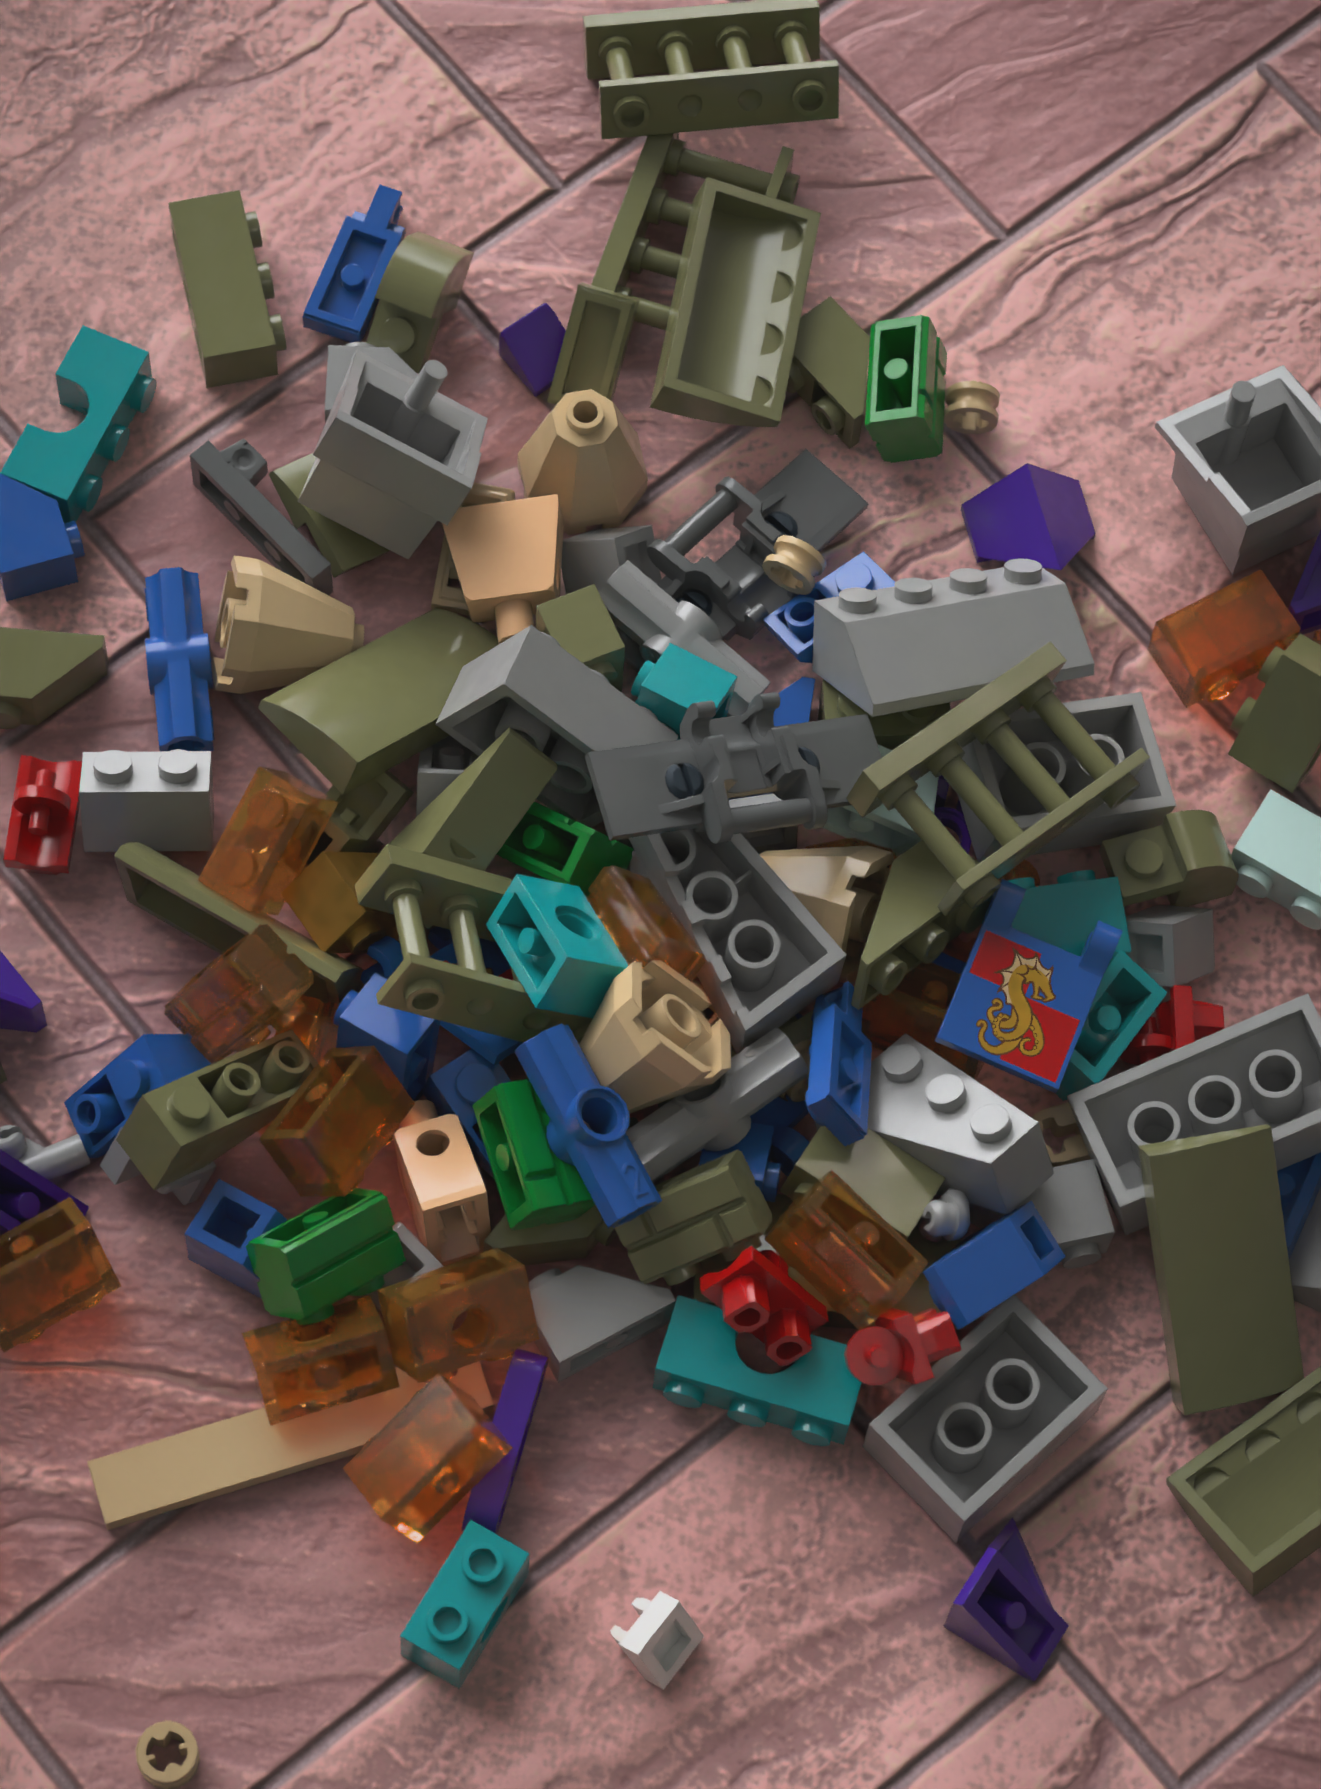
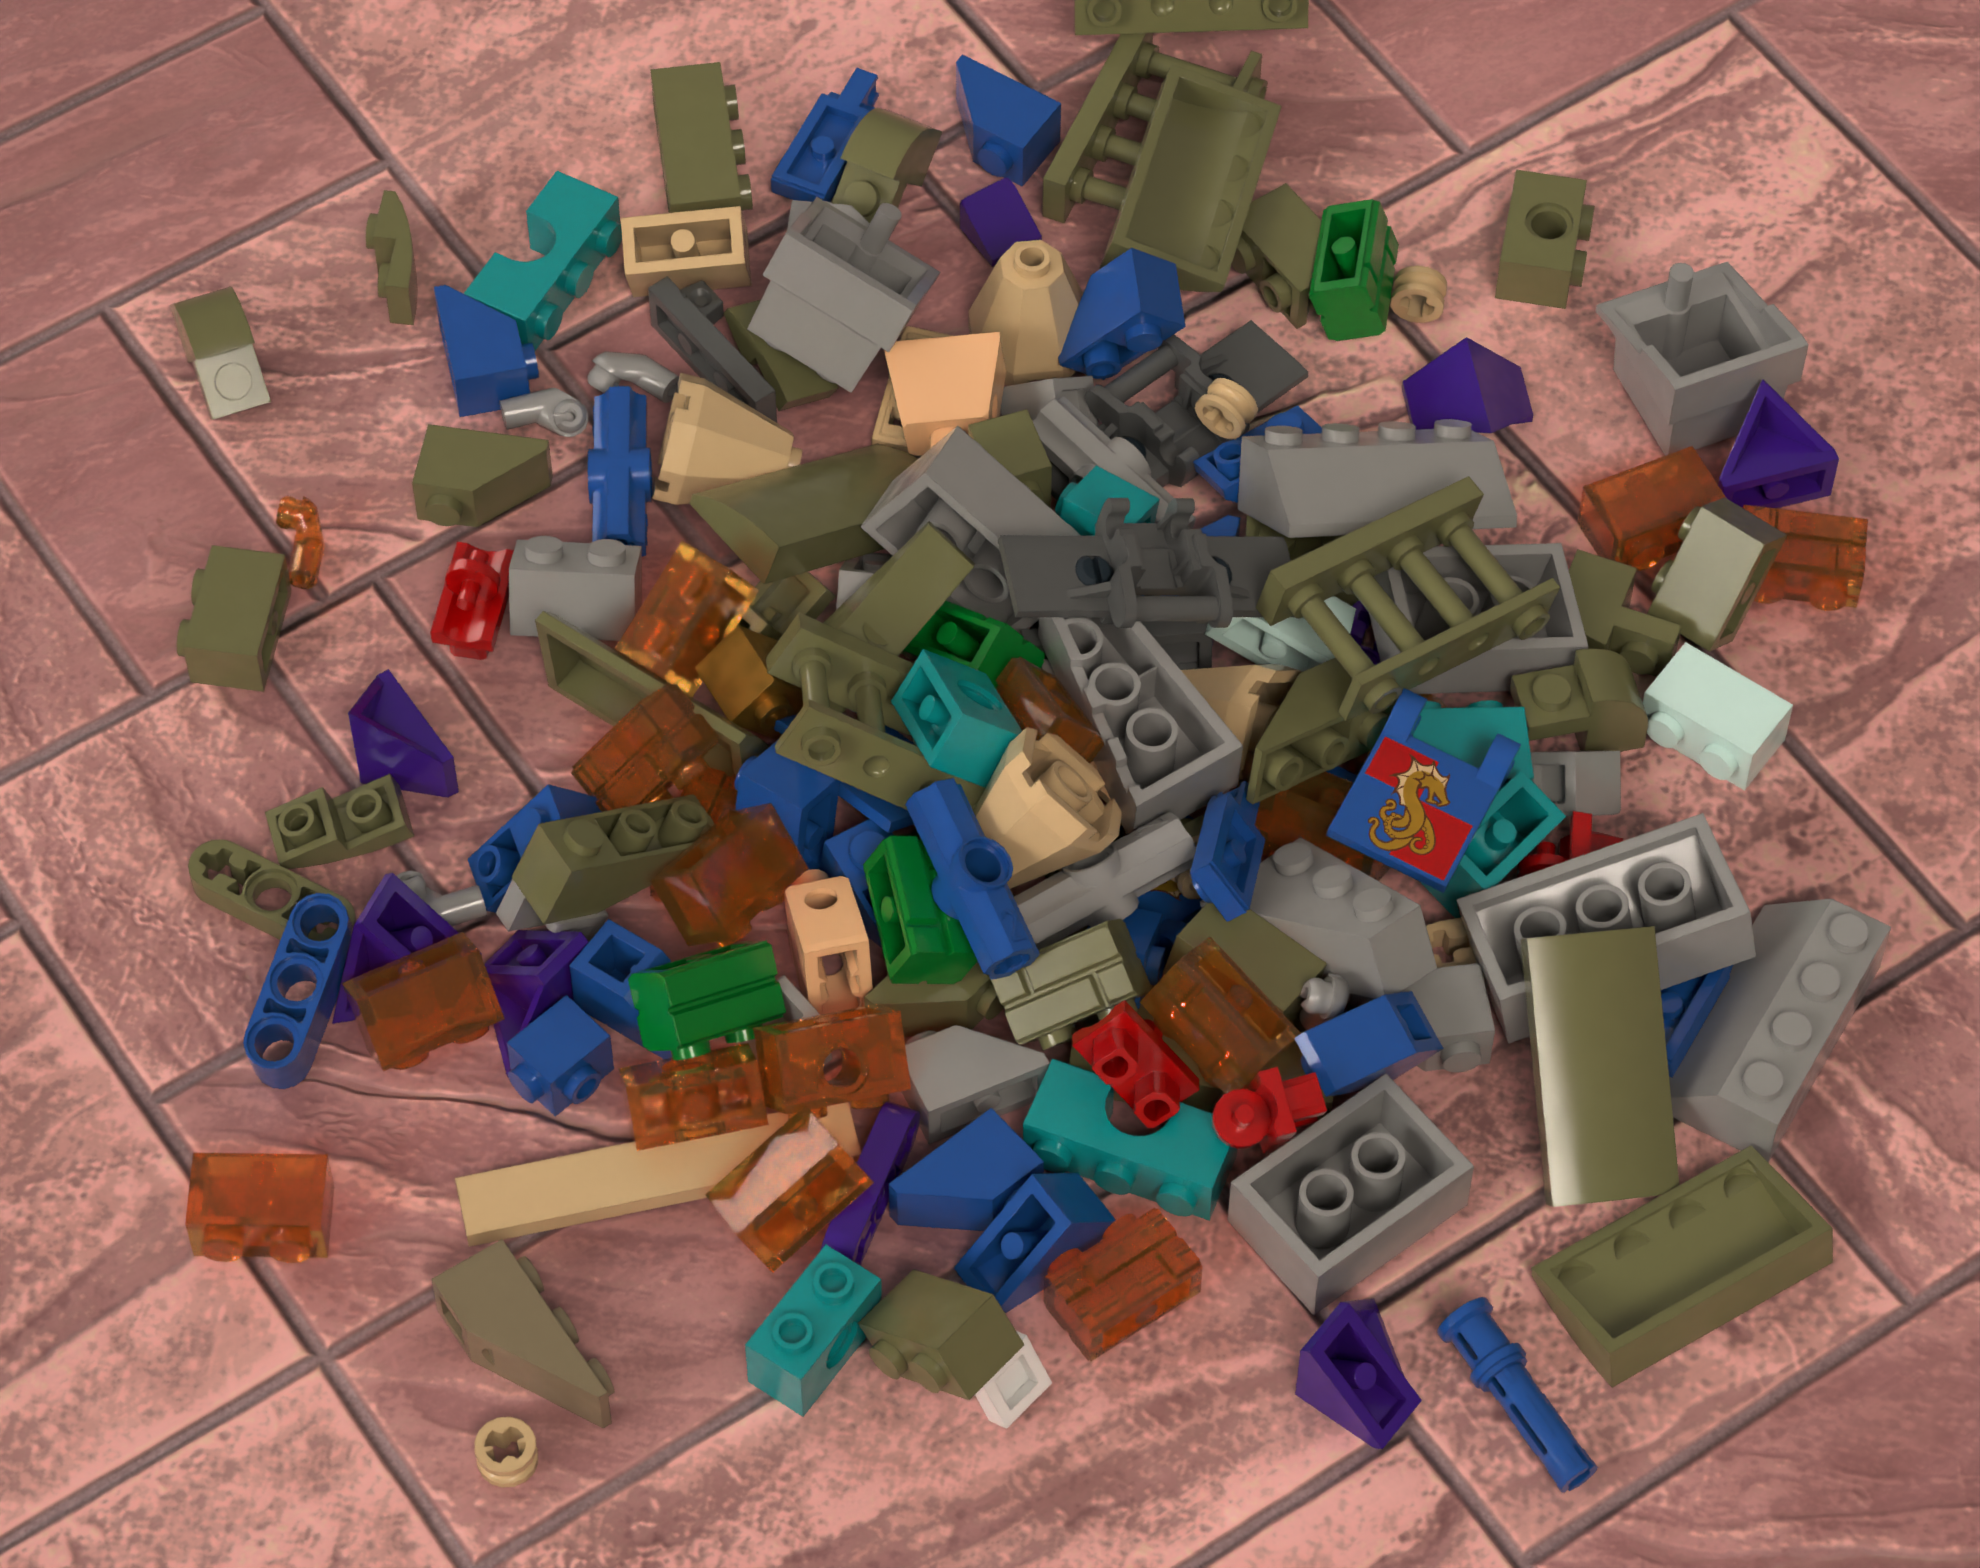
camera: 10 degrees right, 10 degrees down
olive tile [547,282,640,404] -> none
none -> dark tan slope [432,1239,615,1428]
none -> dark purple slope [475,930,589,1077]
none -> light grey arm [499,388,588,437]
none -> blue brick [507,995,614,1117]
none -> light grey arm [587,351,679,403]
none -> tan brick [621,206,752,297]
none -> olive brick [858,1269,1024,1400]
none -> blue slope [889,1108,1044,1231]
none -> blue slope [954,1173,1117,1313]
none -> blue slope [956,54,1061,187]
none -> clear orange brick [1044,1208,1203,1361]
none -> blue slope [1058,248,1186,380]
none -> blue pin [1437,1297,1598,1493]
none -> olive brick [1495,170,1595,309]
none -> olive brick [1569,549,1682,677]

